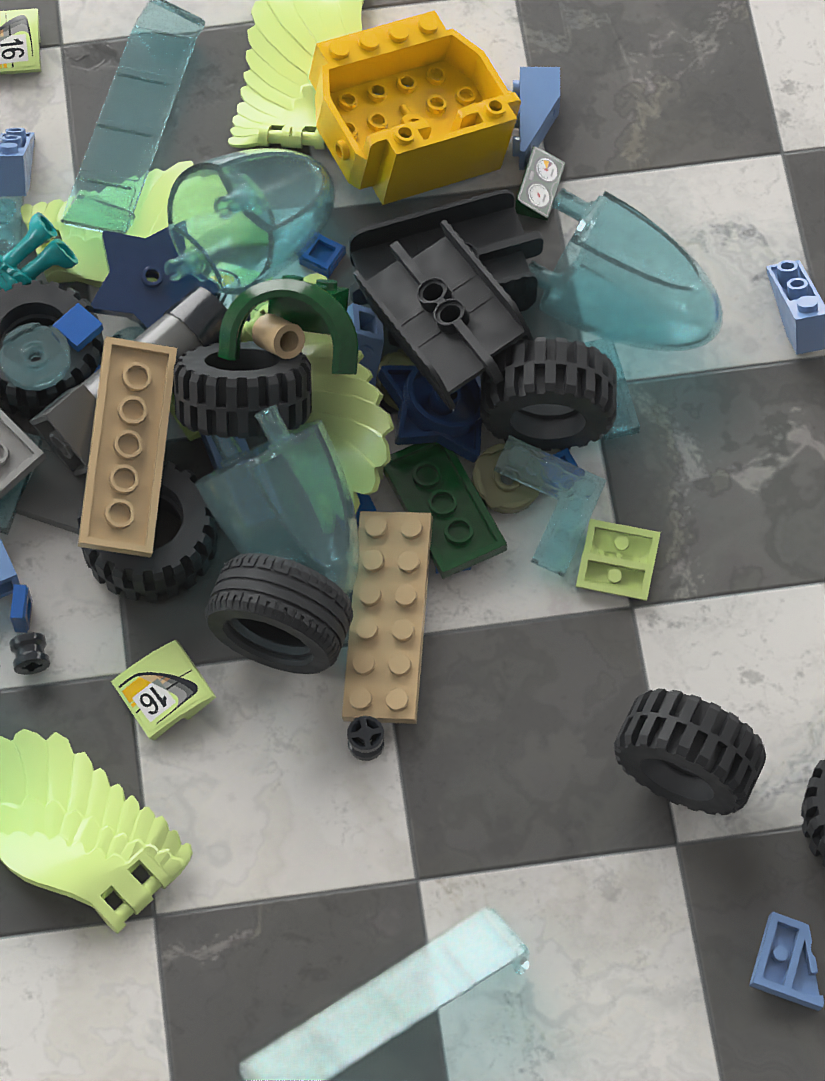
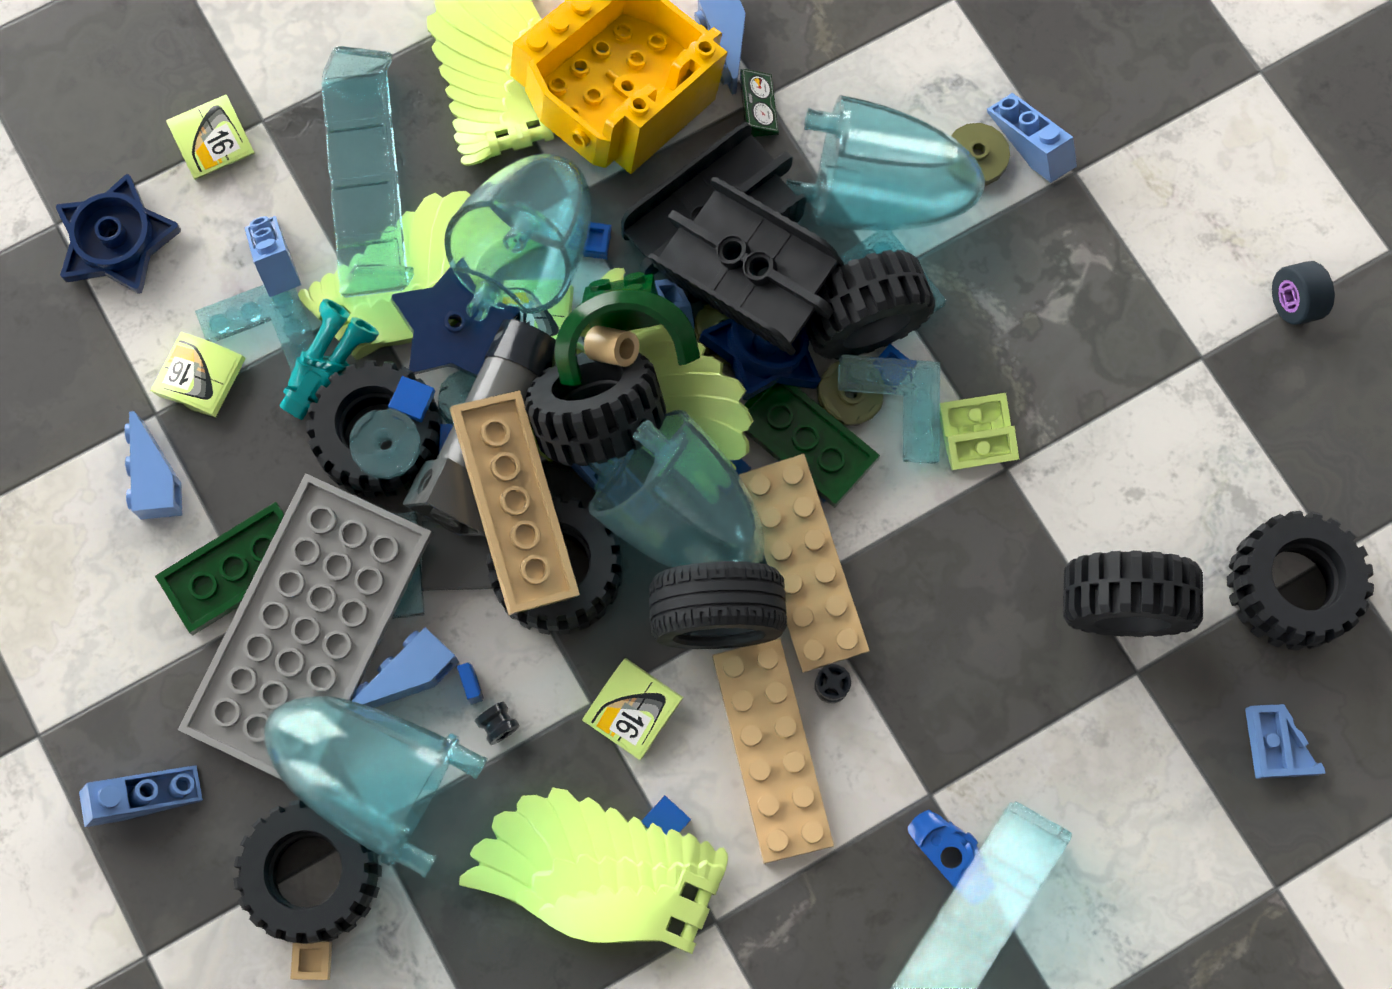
camera: 25 degrees left, 10 degrees up
none -> blue tile [641,795,691,835]
none -> tan plate [712,639,834,864]
none -> blue piece [908,810,996,905]
none -> olive plate [945,123,1010,186]

